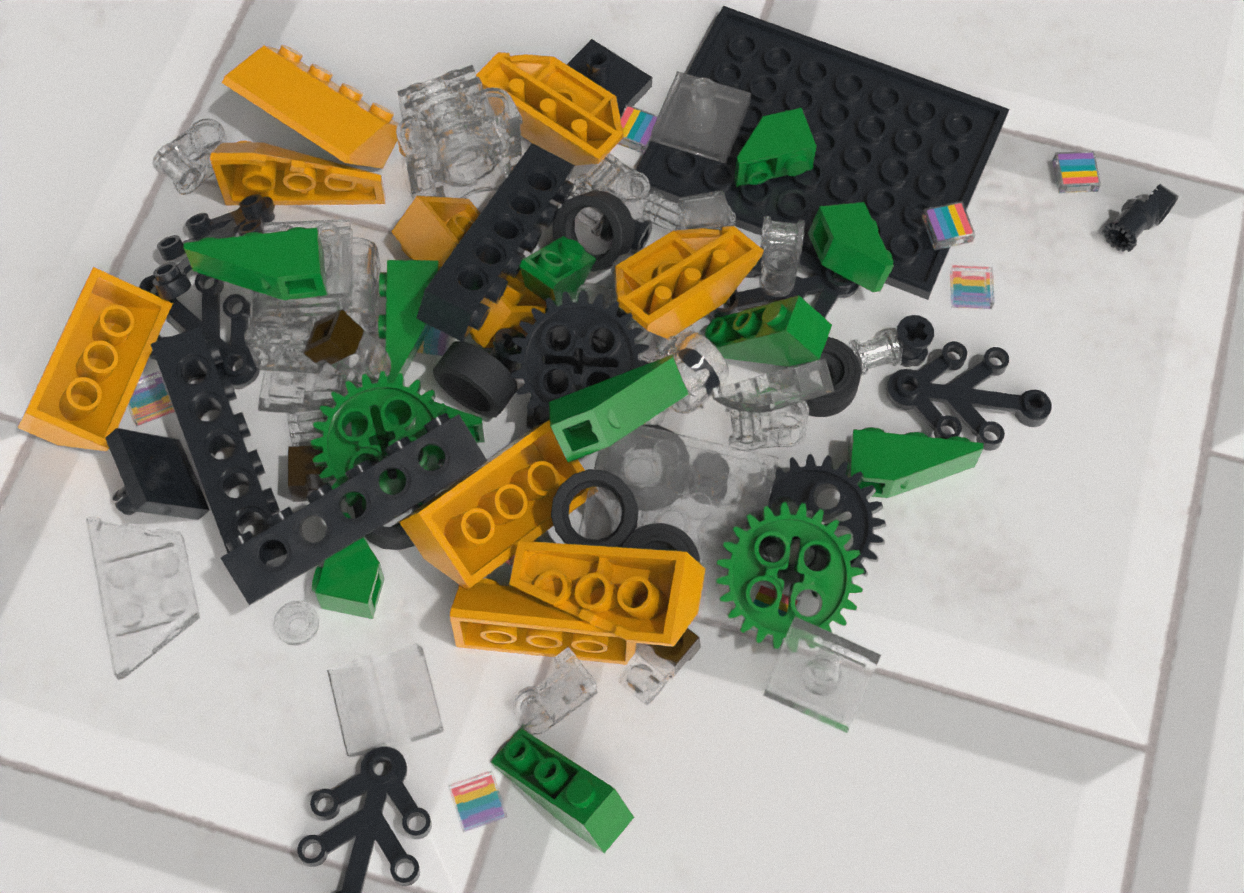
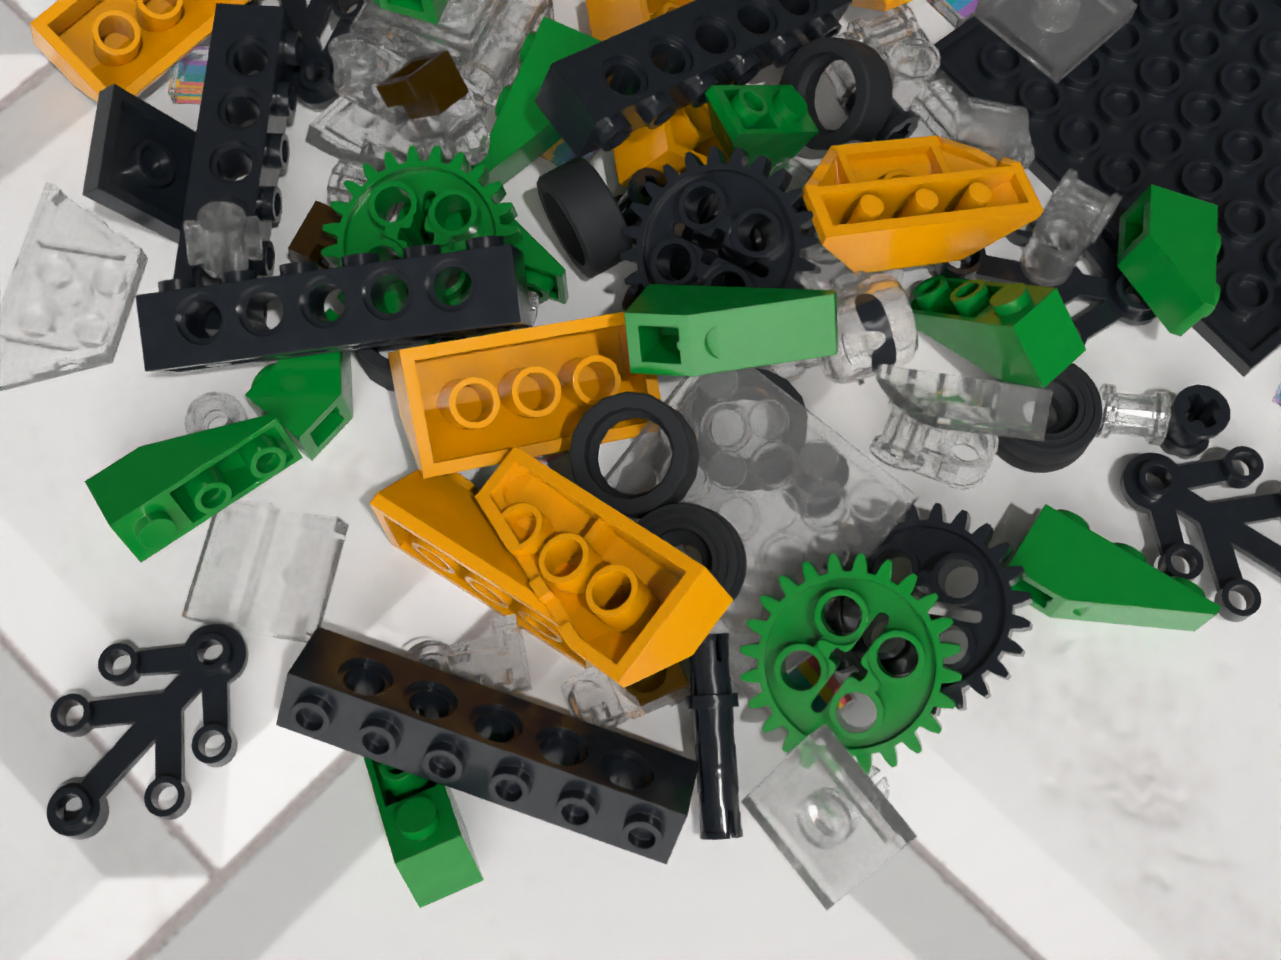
camera: 30 degrees right, 5 degrees up
clear tile [448,770,507,833] -> none
green slope [734,108,817,187] -> none
none -> green slope [85,413,303,563]
none -> clear gear [183,201,263,278]
none -> black brick [276,626,699,865]
none -> black pin [685,633,743,840]

